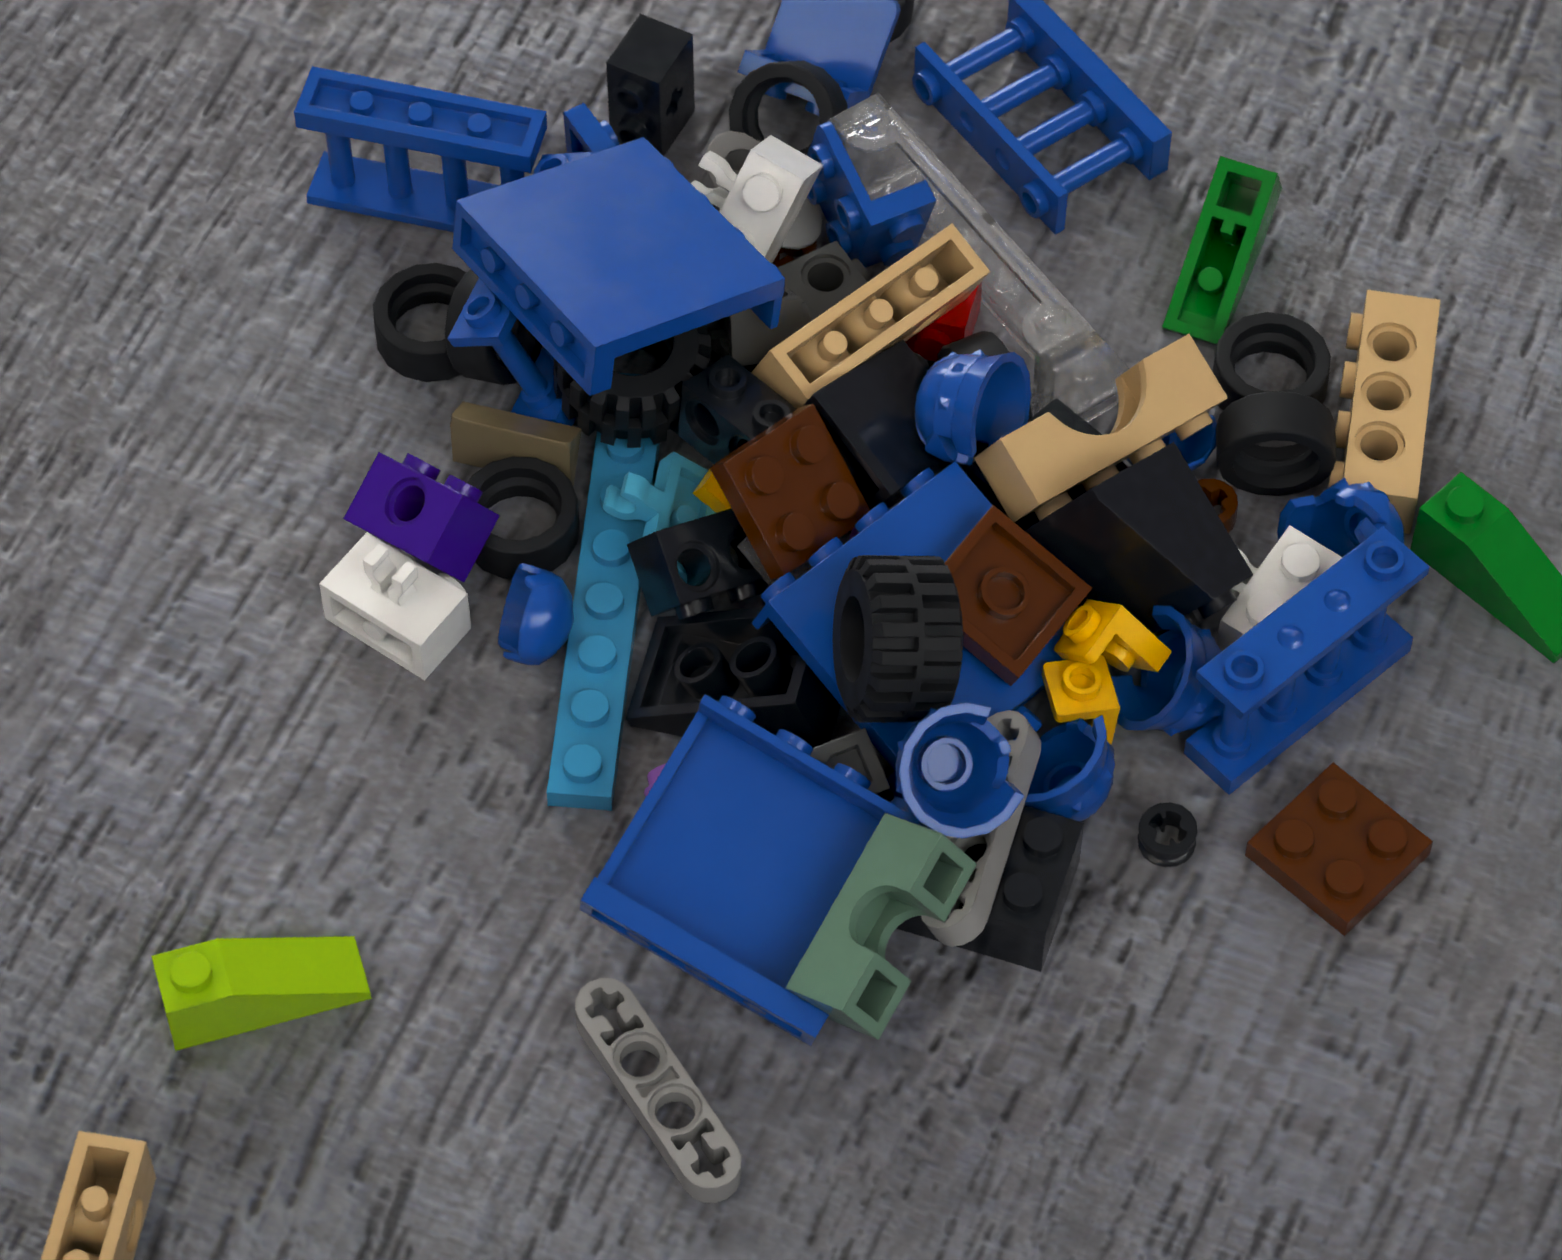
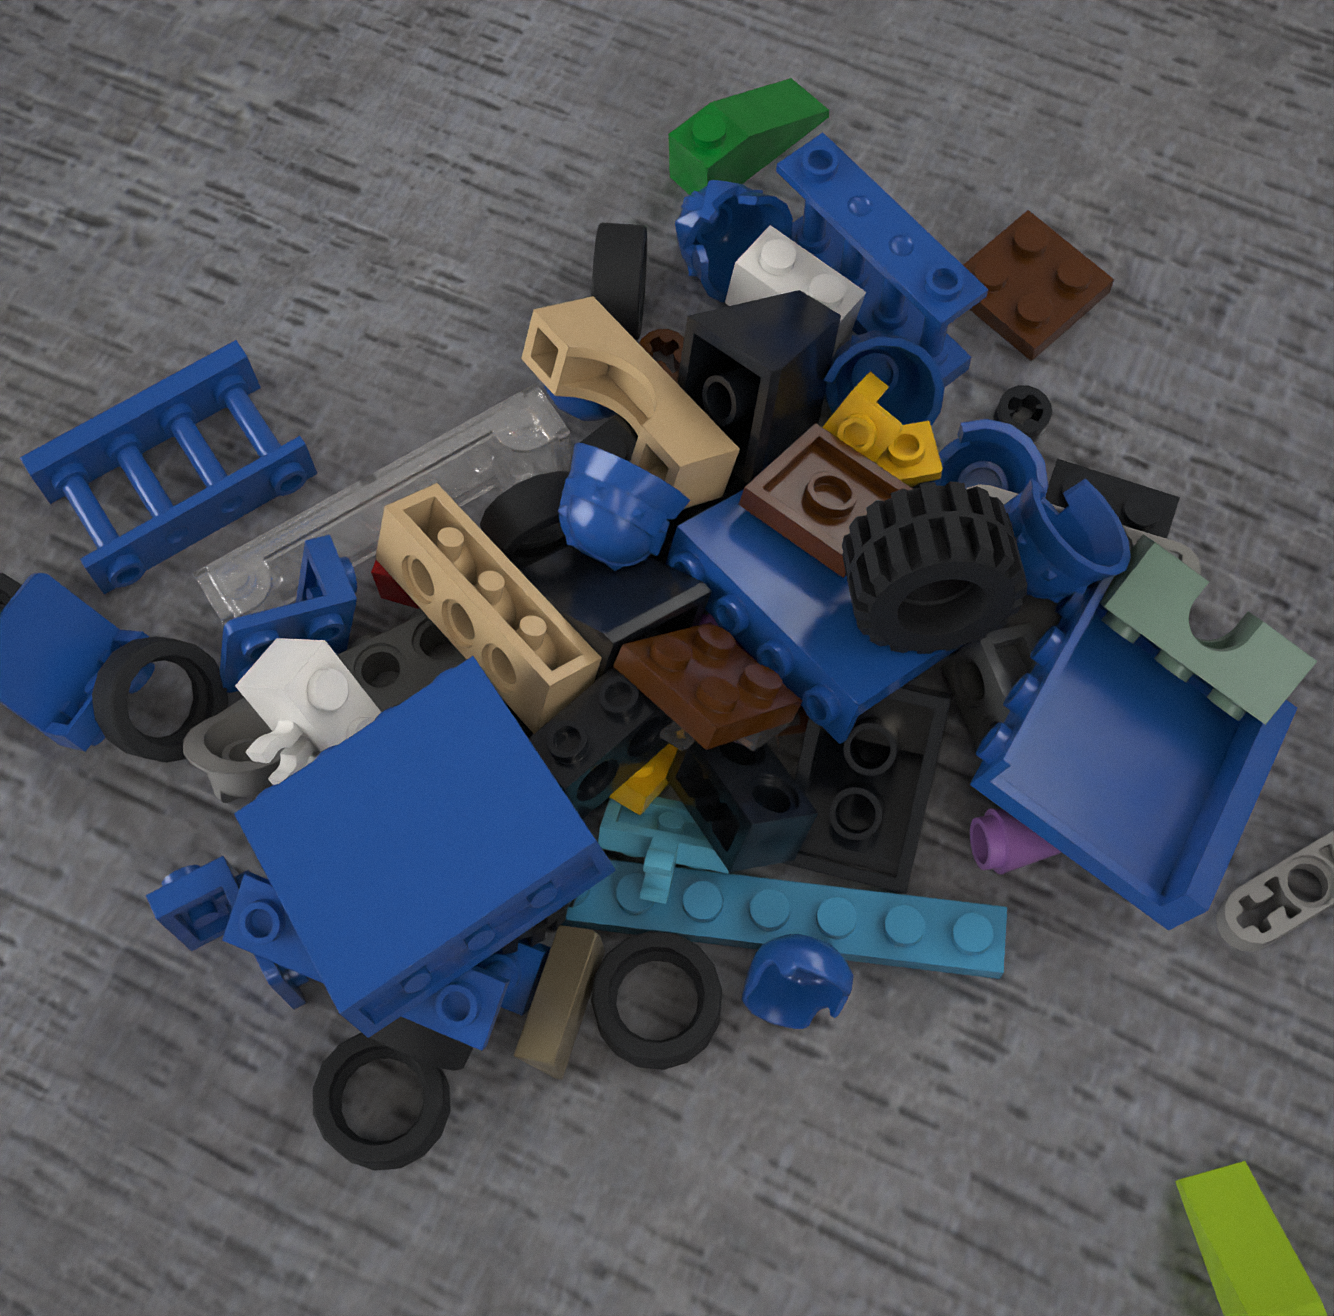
camera: 85 degrees left, 10 degrees up
blue fence [294,66,547,232] -> none
white brick [319,532,471,681] -> none
dark purple brick [343,452,500,583] -> none
black brick [606,14,695,156] -> none
green slope [1162,156,1282,346] -> none
black tyre [1213,312,1331,411] -> none
tan brick [1328,290,1440,534] -> none

